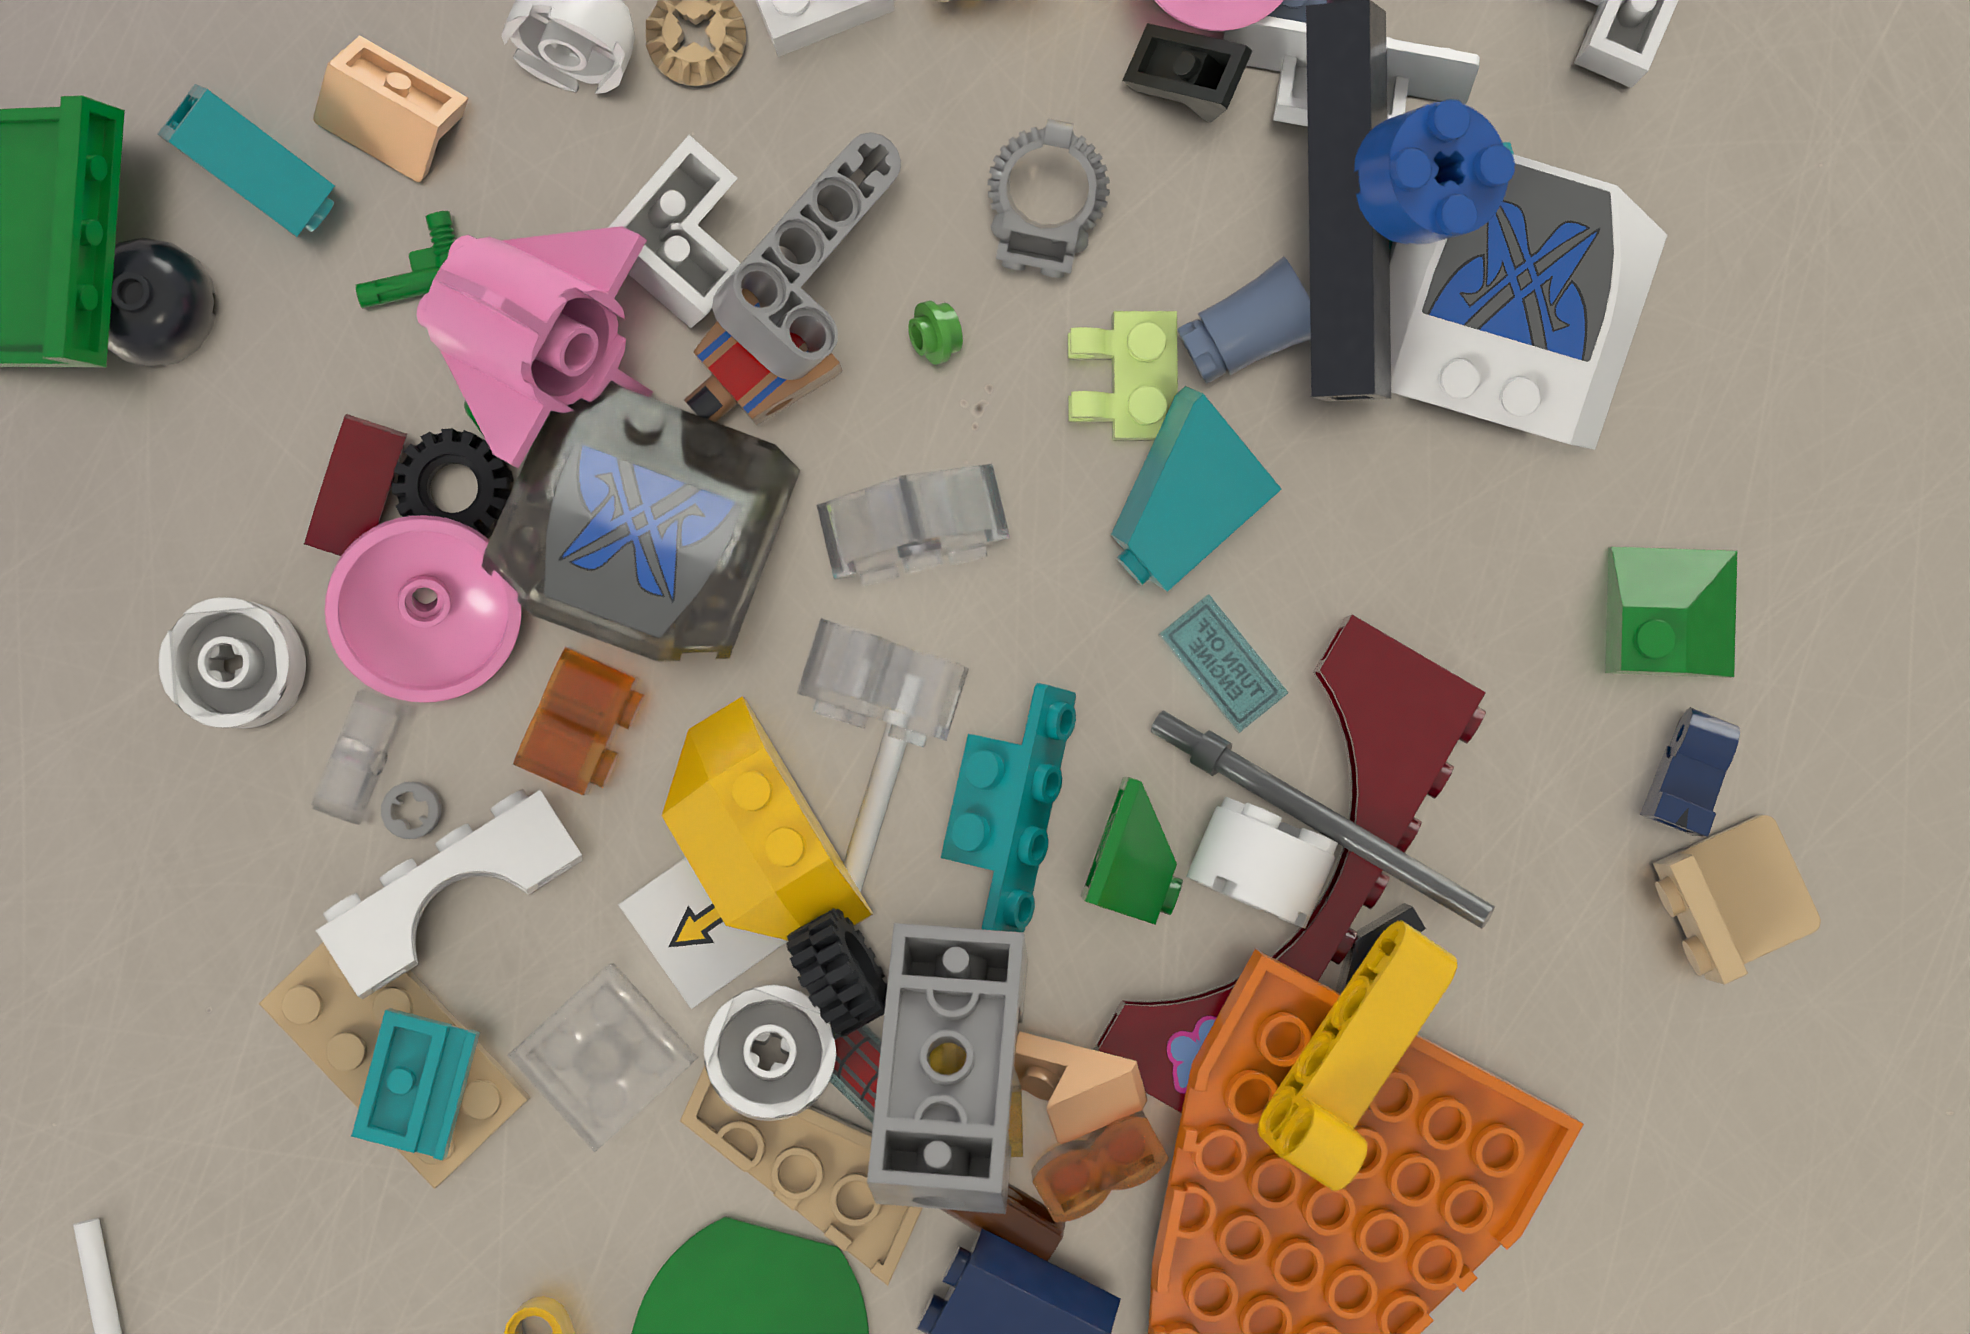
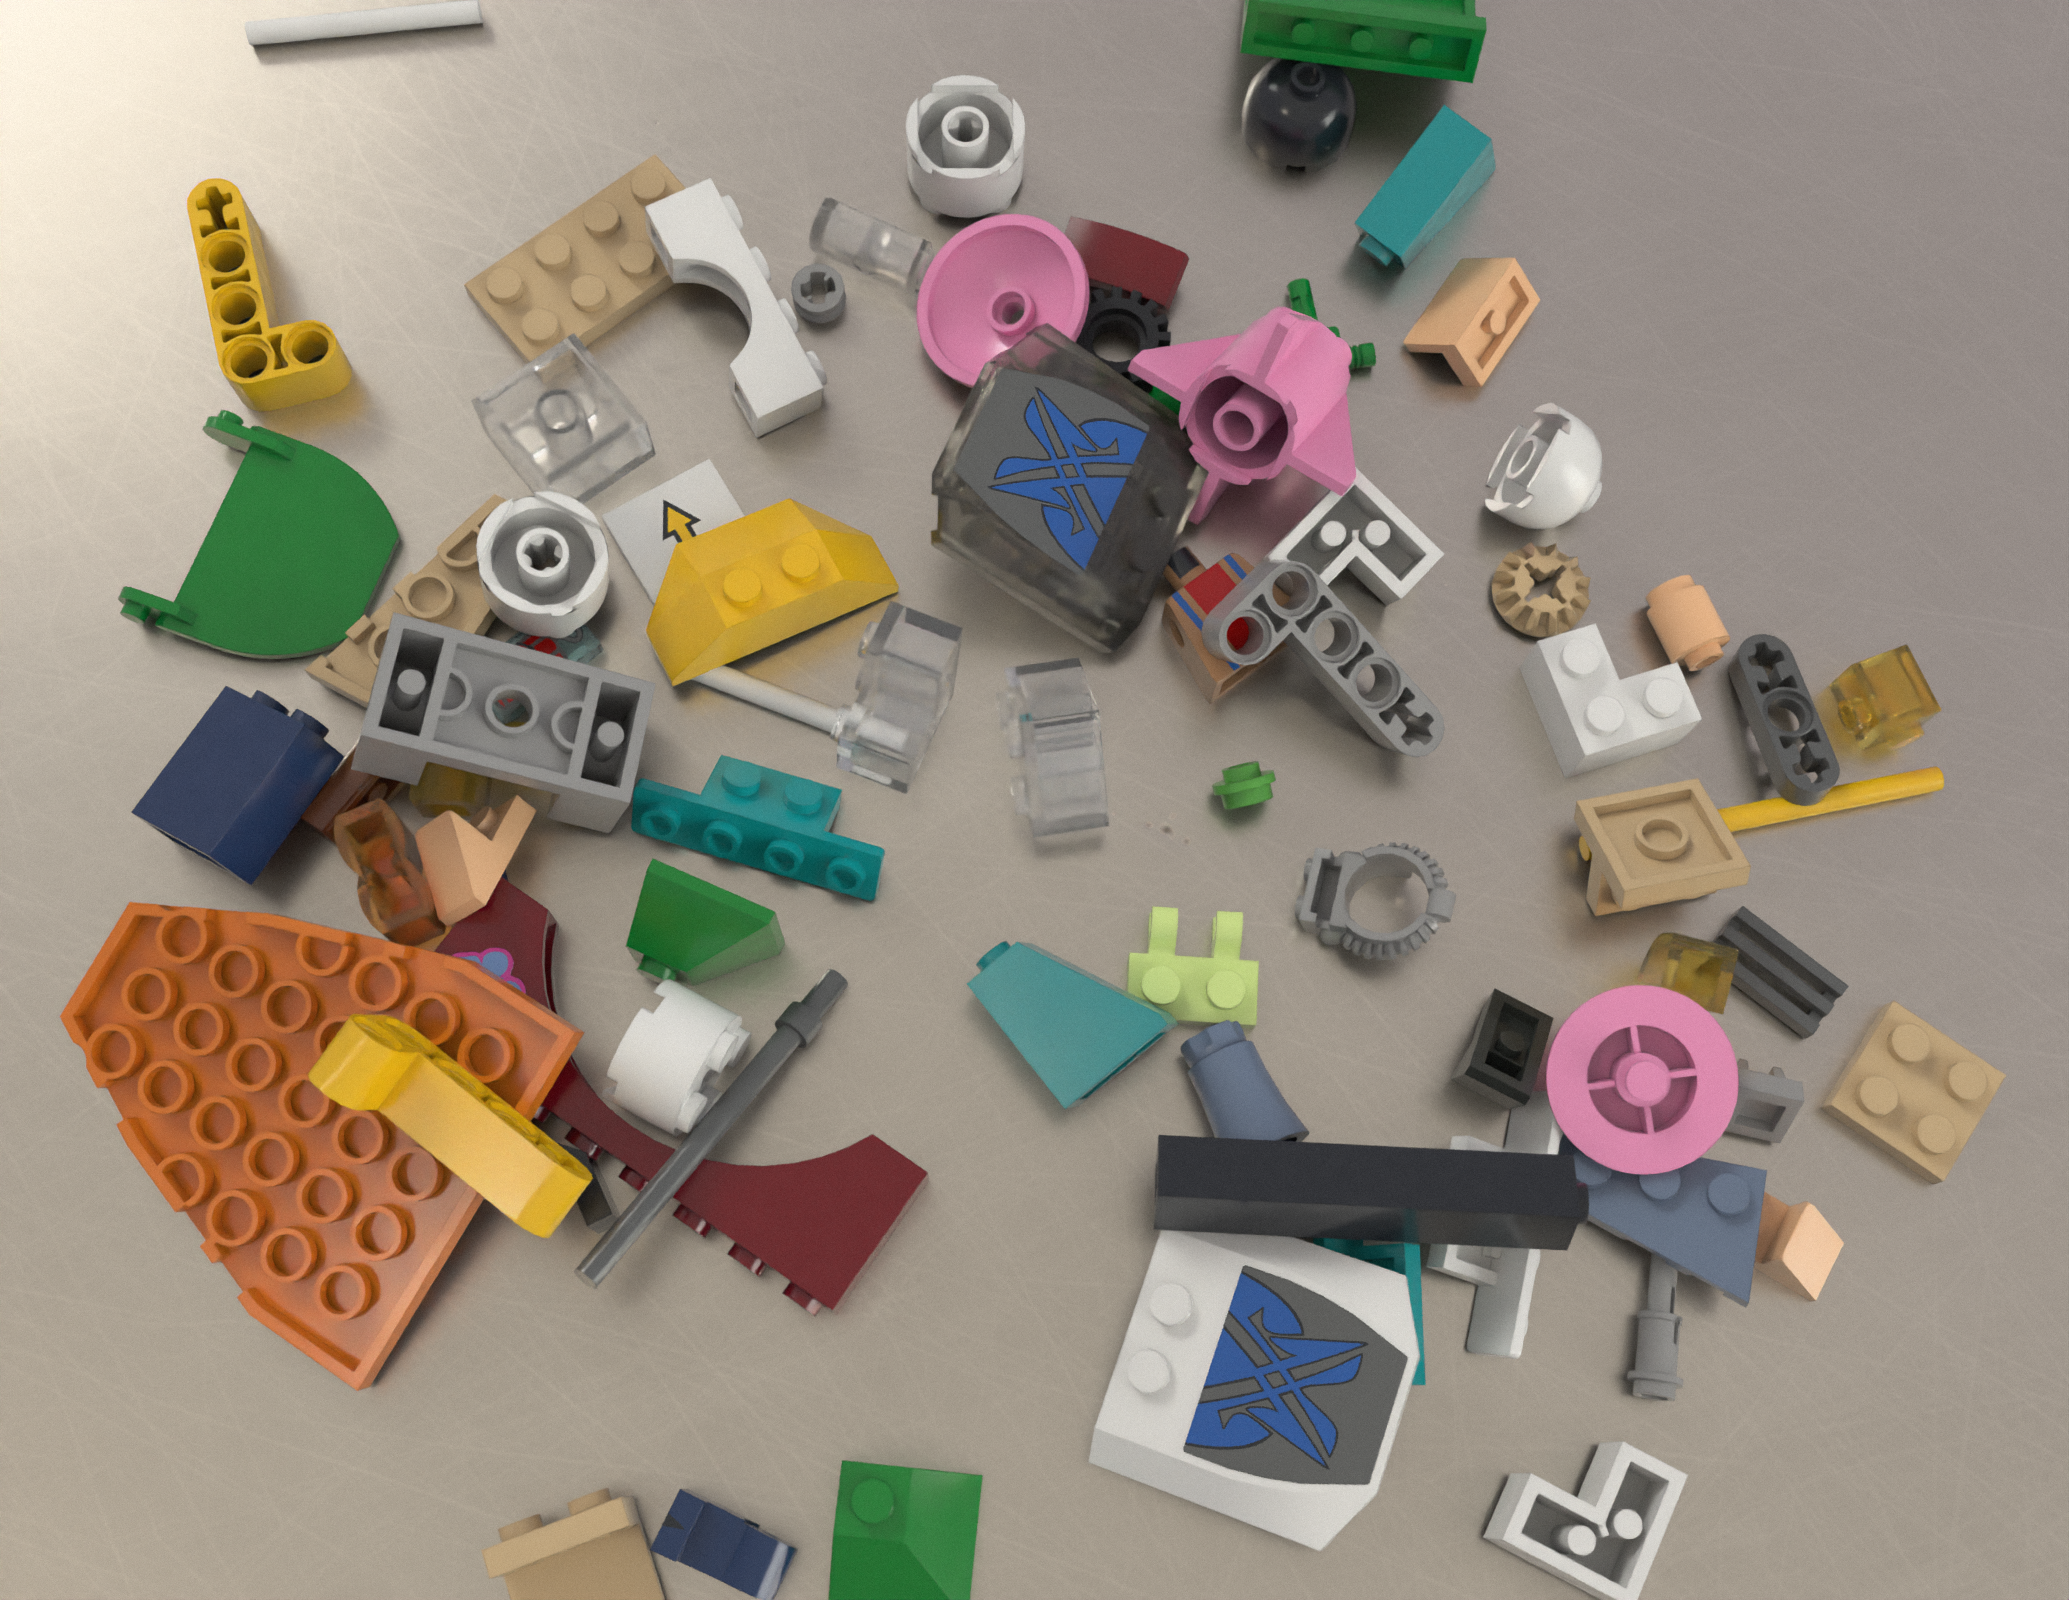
camera: 90 degrees right, 15 degrees down
teal plate [351,1008,480,1161] -> none
clear orange brick [513,647,645,796] -> none
black tyre [786,908,888,1036] -> none
clear light blue tile [1159,594,1289,733] -> none
blue brick [1354,99,1515,244] -> none

